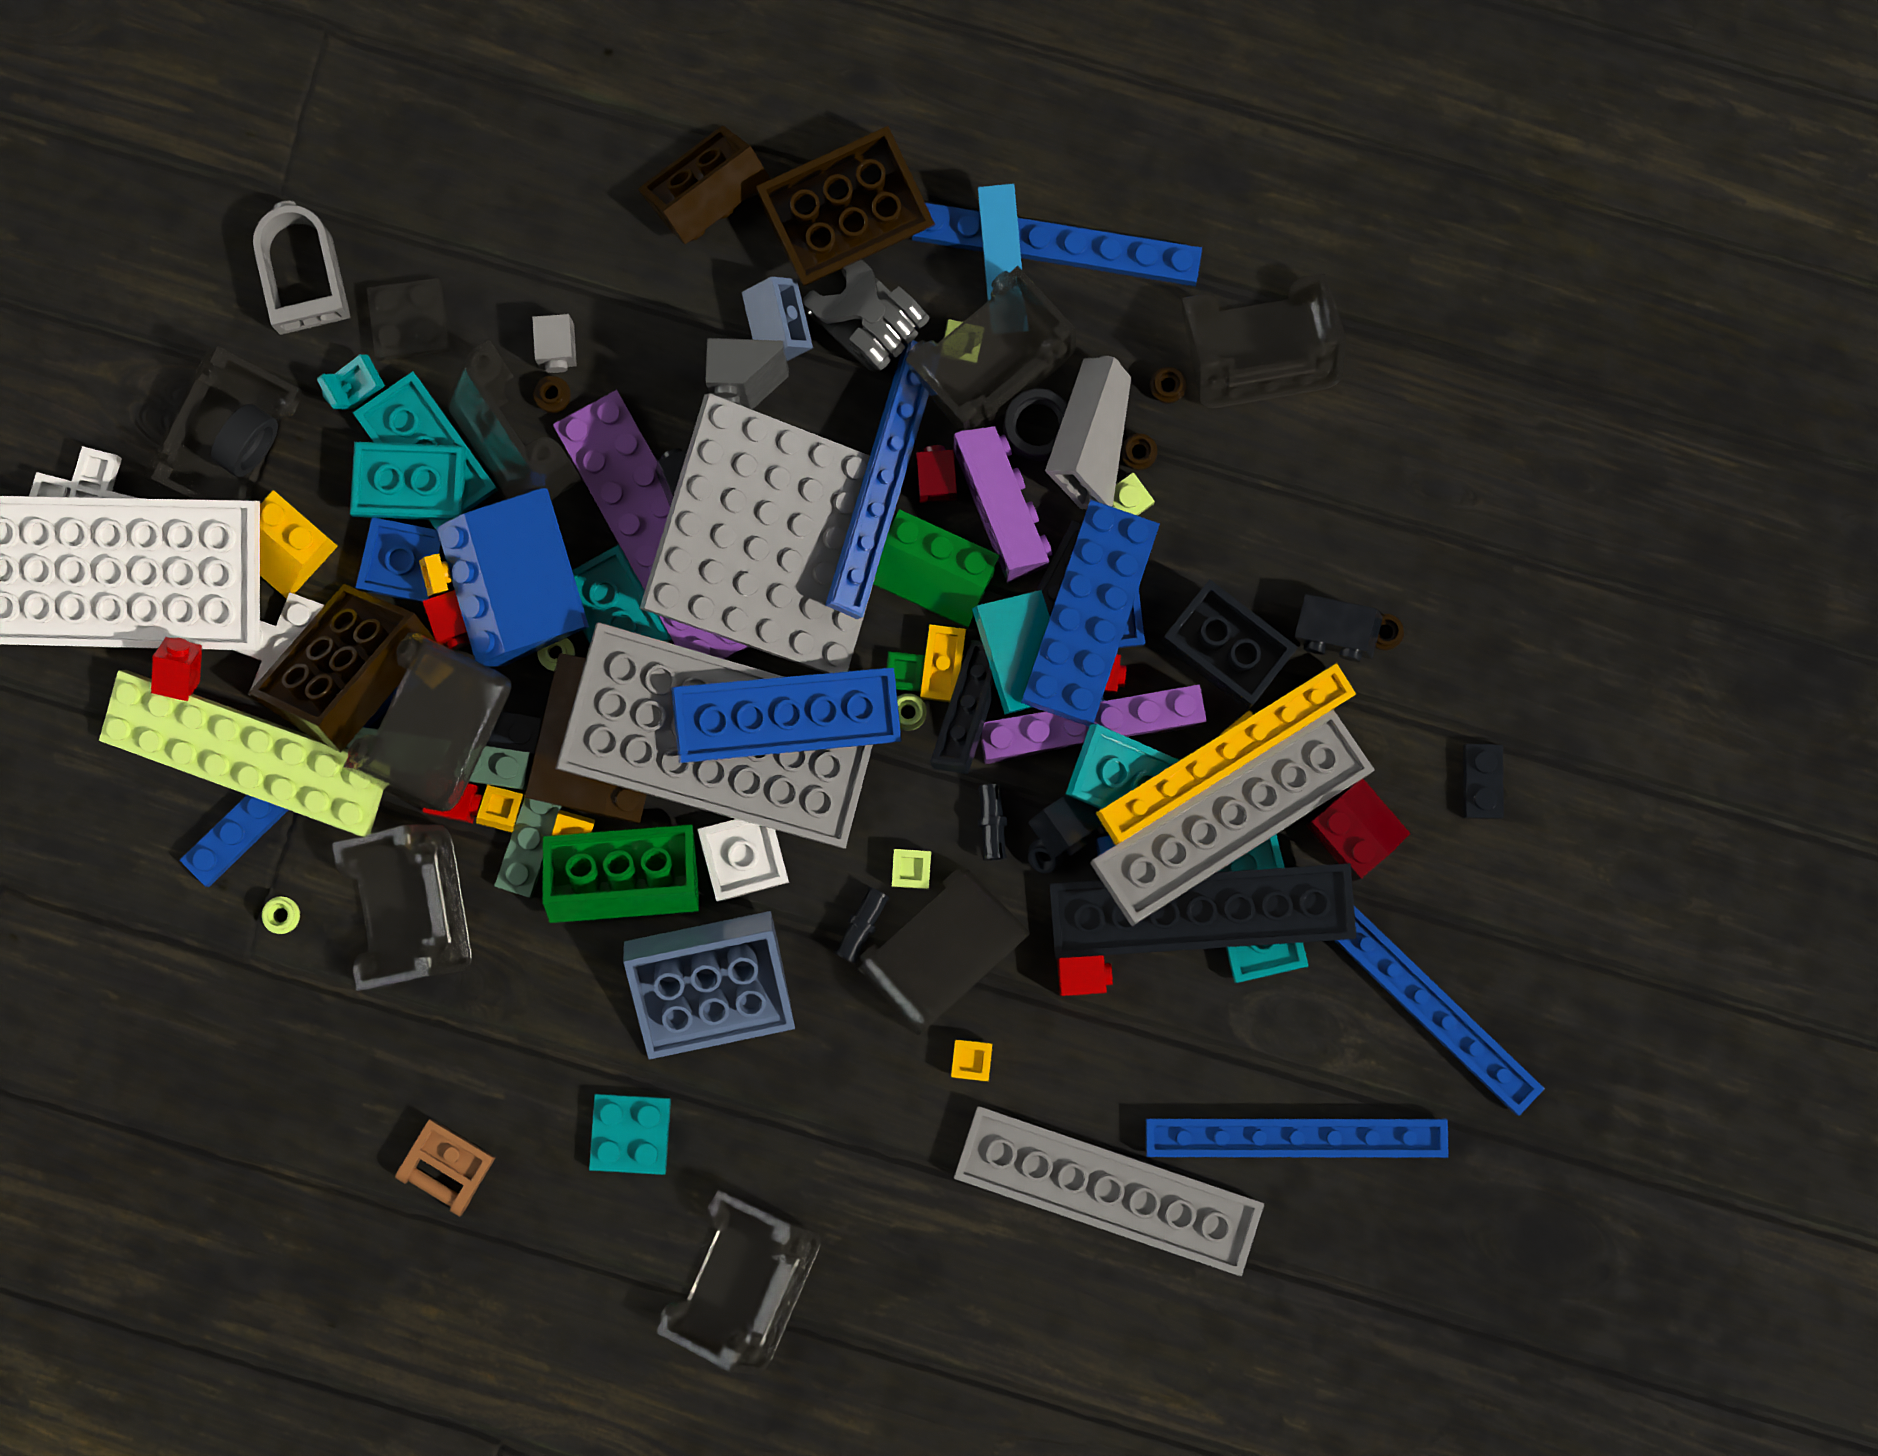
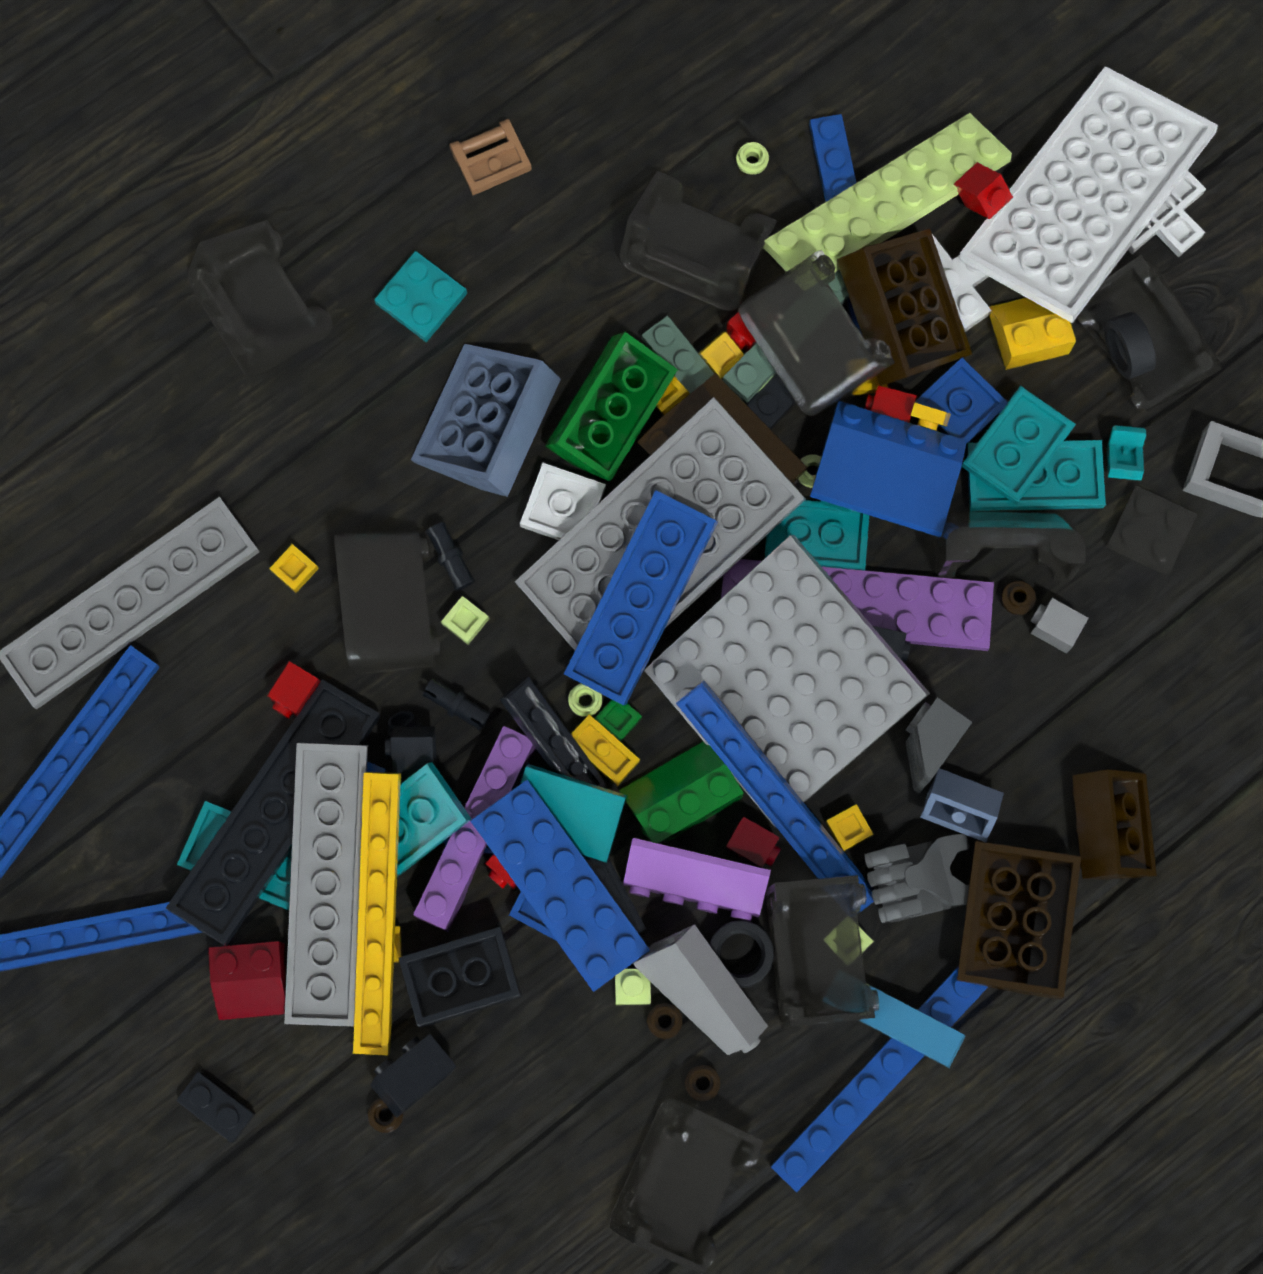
camera: 130 degrees right, 5 degrees down
none -> yellow plate [826,804,874,852]

